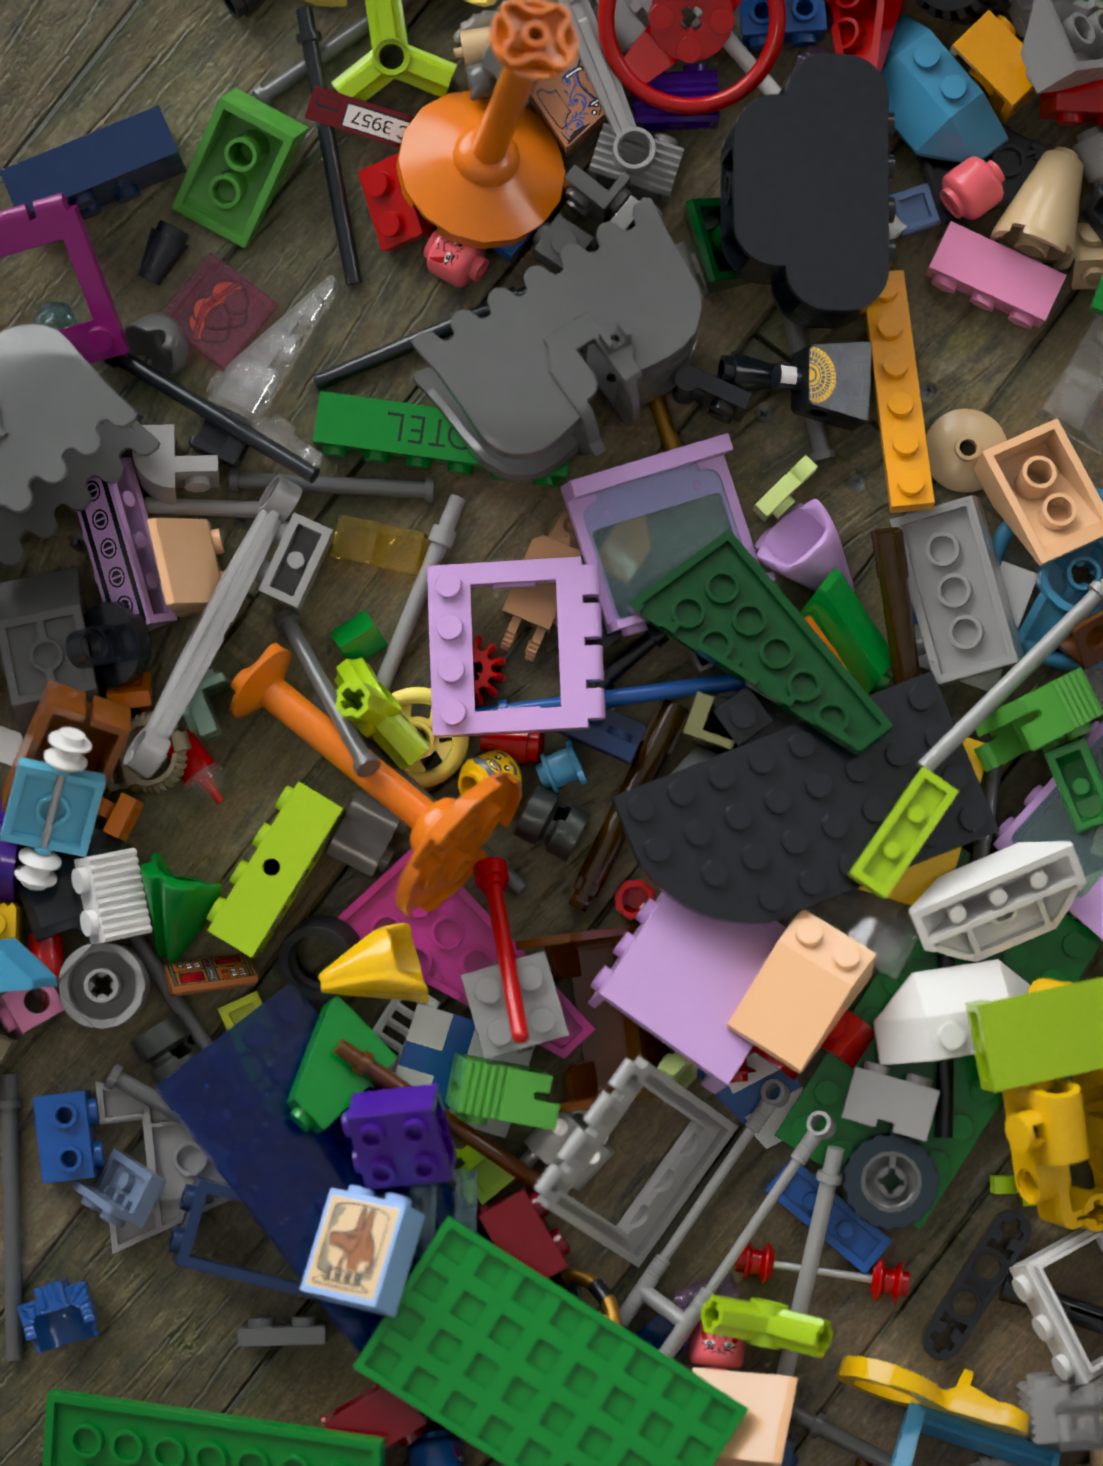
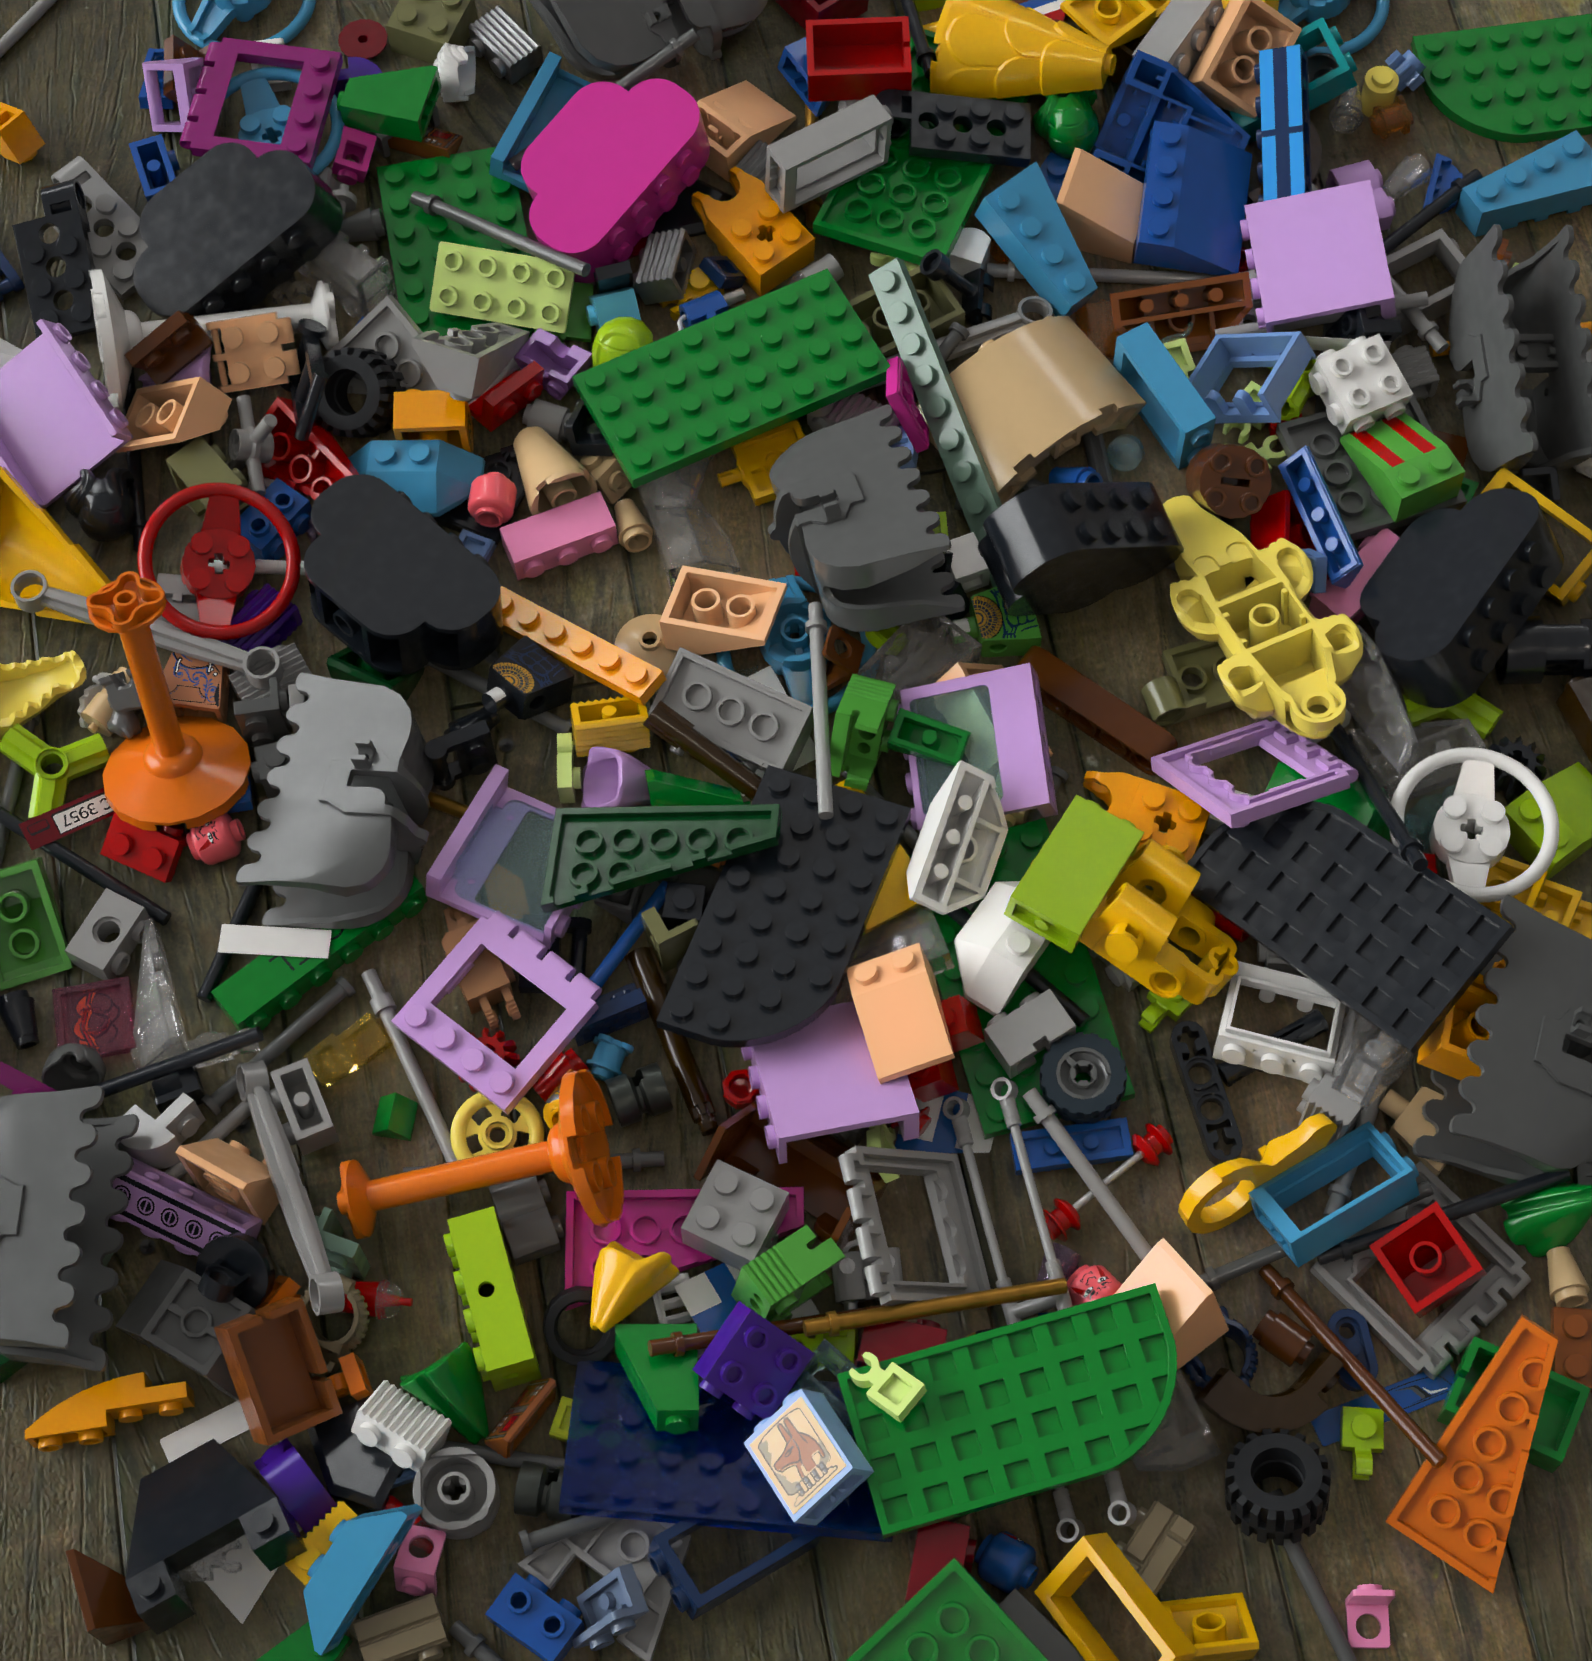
camera: 45 degrees left, 20 degrees down
medium azure plate [0,727,106,891] -> none
dark grey plate [238,1315,328,1347] -> none
dark grey bar [273,609,380,777] -> none
lime piece [334,657,430,770] -> none
red piece [473,857,529,1044] -> none
lime piece [700,1294,833,1358] -> none
lime plate [848,766,959,900] -> none
none -> light grey brick [64,888,152,984]
none -> white sticker [218,924,332,959]
none -> yellow brick [570,696,650,757]
none -> tan cone [614,499,653,552]
none -> pearl gold bar [803,1277,1068,1337]
none -> yellowish green plate [848,1352,927,1423]

